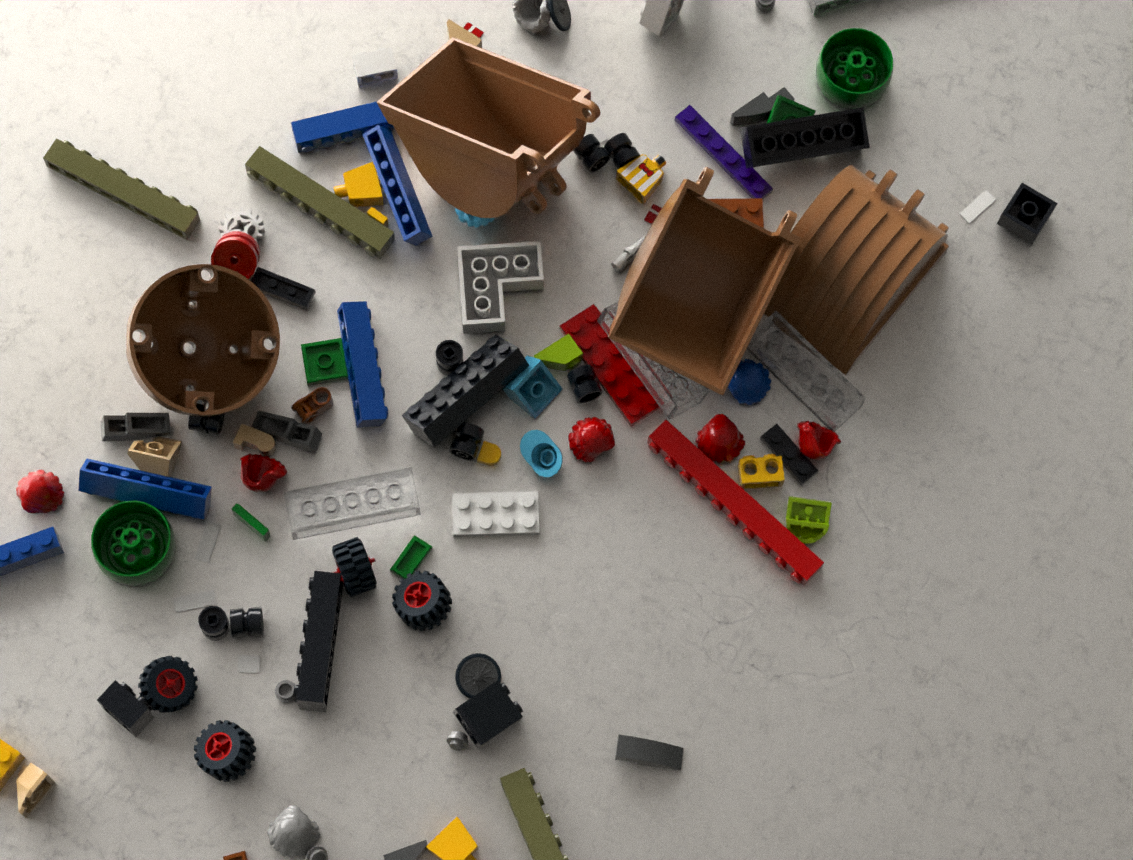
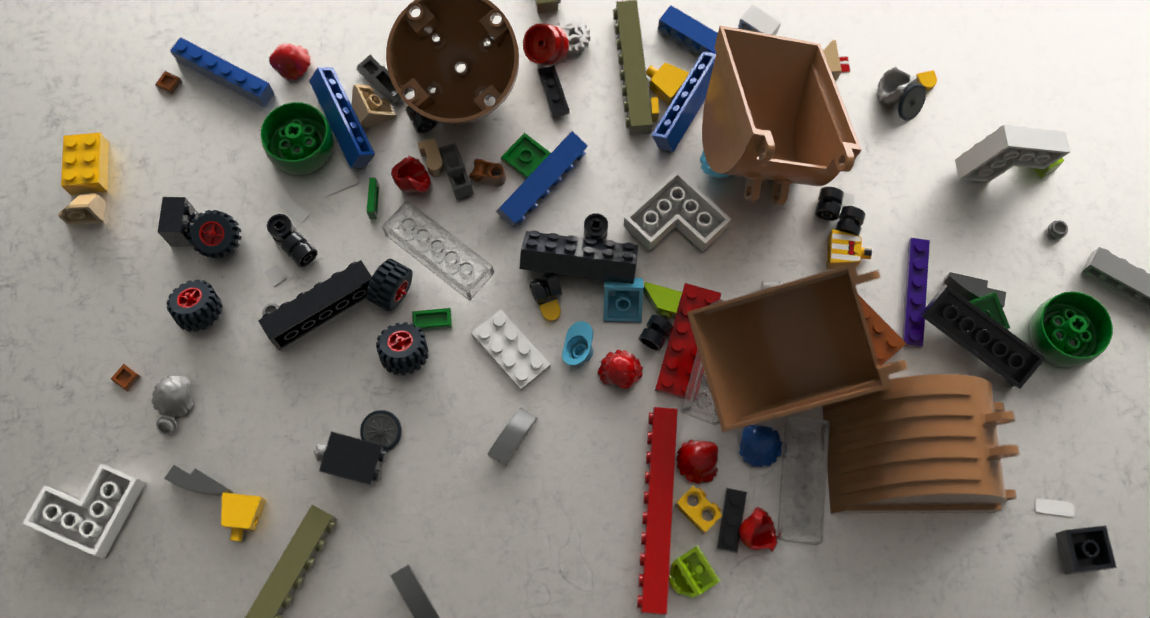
camera: 55 degrees right, 0 degrees up
none -> dark grey slope [488,407,537,467]

